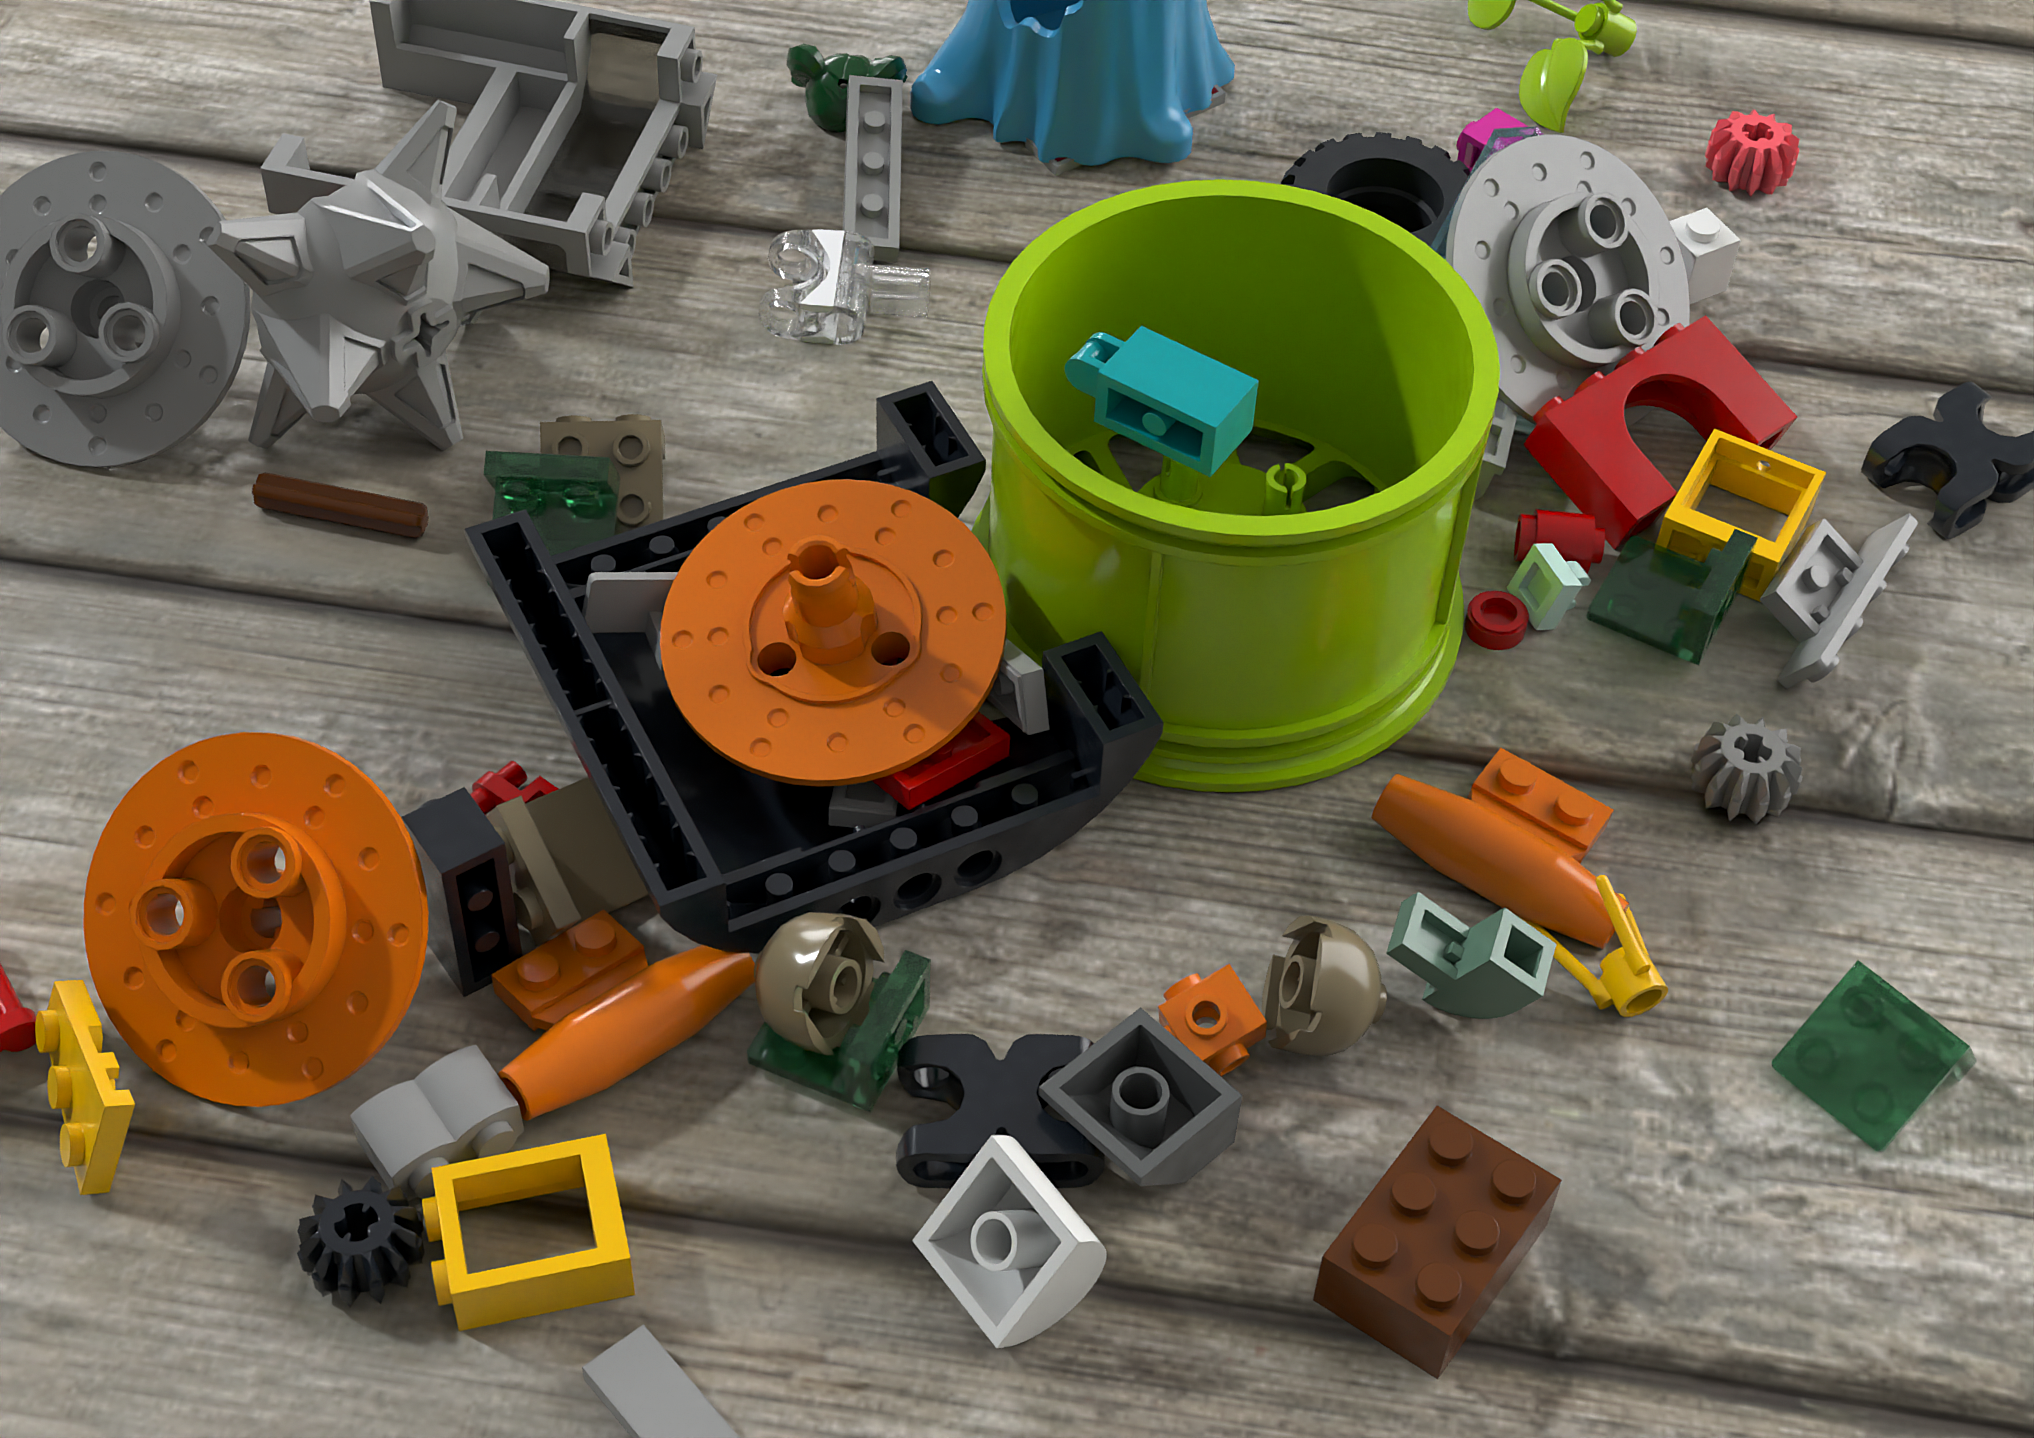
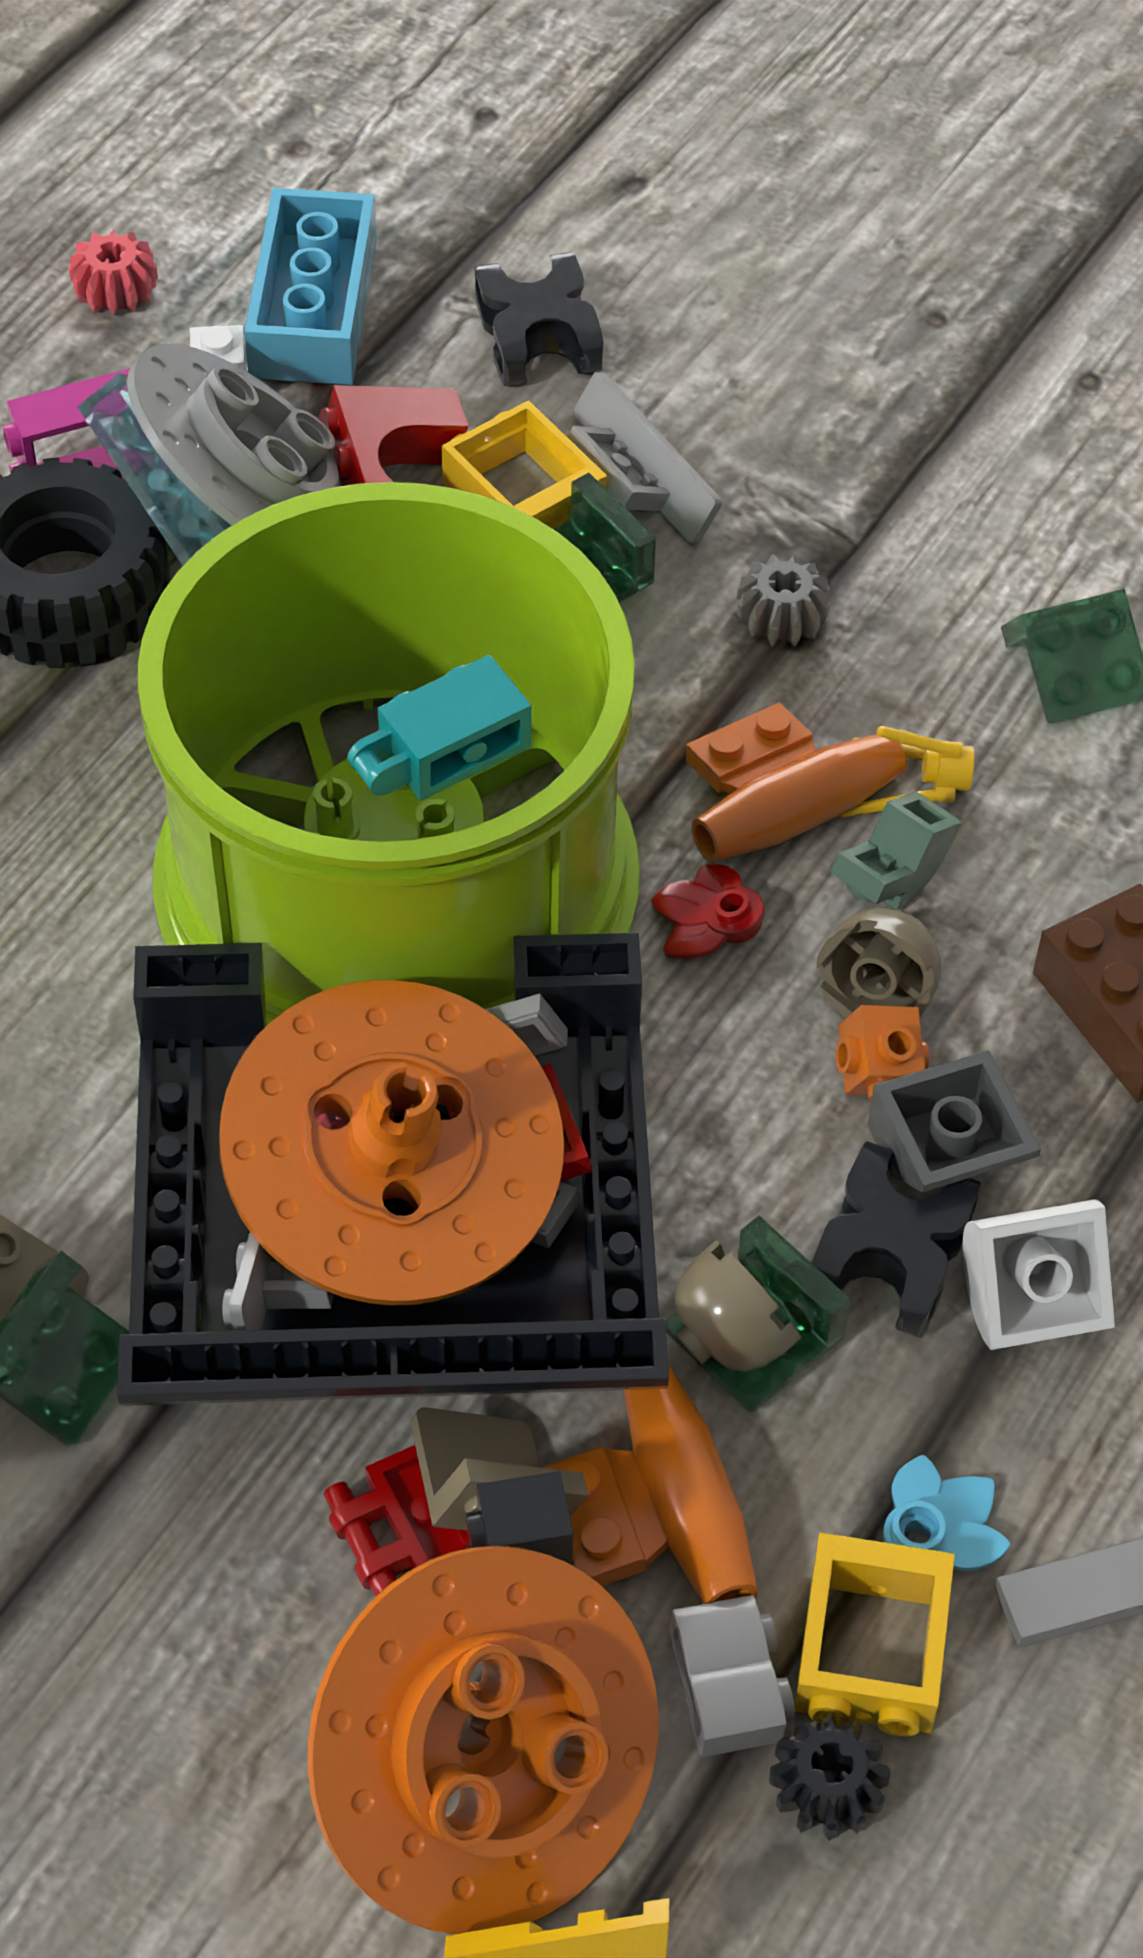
camera: 65 degrees left, 5 degrees up
none -> medium azure brick [244,188,377,385]
none -> red plate [651,864,765,958]
none -> medium azure plate [883,1455,1010,1572]

